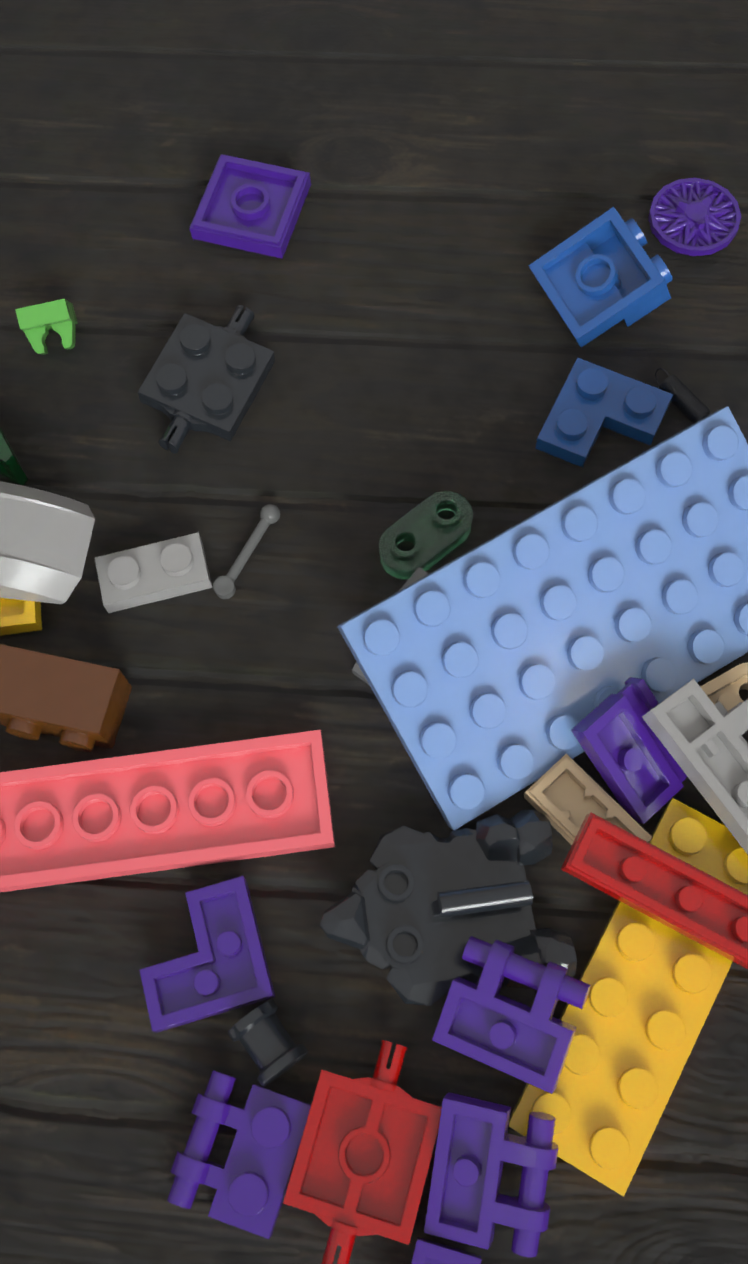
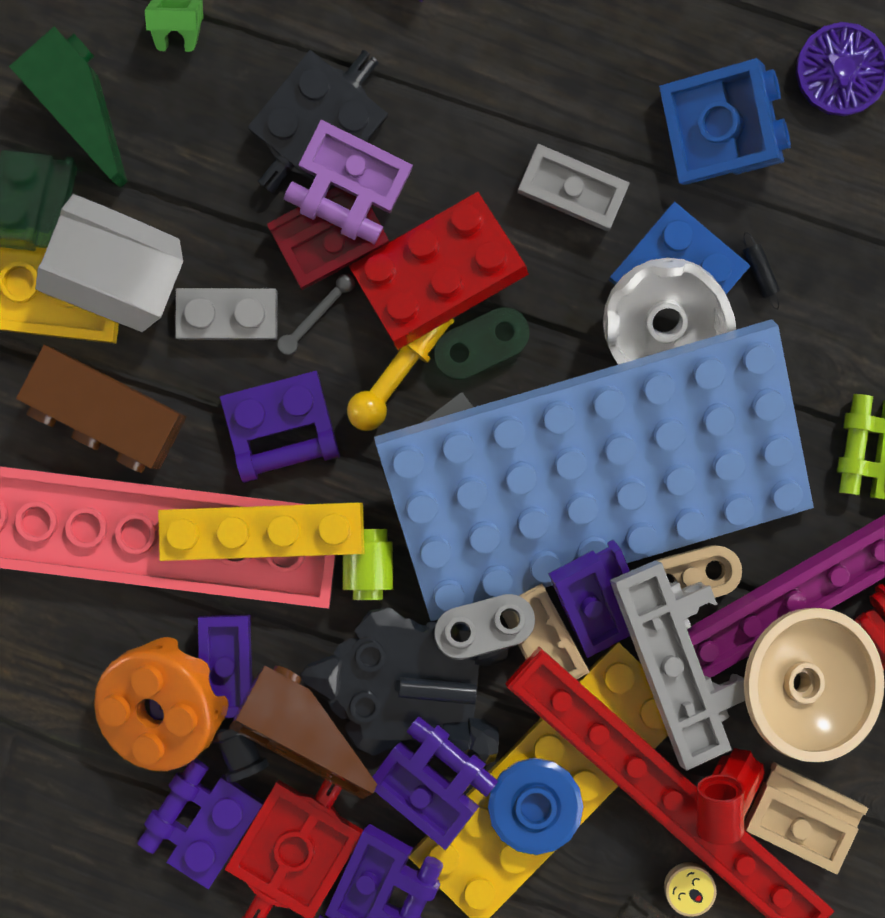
camera: 10 degrees right, 20 degrees up
none -> orange plate [94,637,228,771]
none -> yellow plate [158,503,365,561]
none -> dark purple plate [220,371,340,483]
none -> reddish brown slope [229,665,378,799]
none -> dark red plate [267,187,389,290]
none -> medium lavender plate [284,120,413,245]
none -> lime brick [343,529,393,600]
none -> yellow pin [347,319,454,431]
none -> red plate [349,192,529,350]
none -> light grey plate [434,594,535,660]
none -> blue wheel [488,758,584,855]
none -> light grey plate [517,144,630,231]
none -> white plate [603,258,736,365]

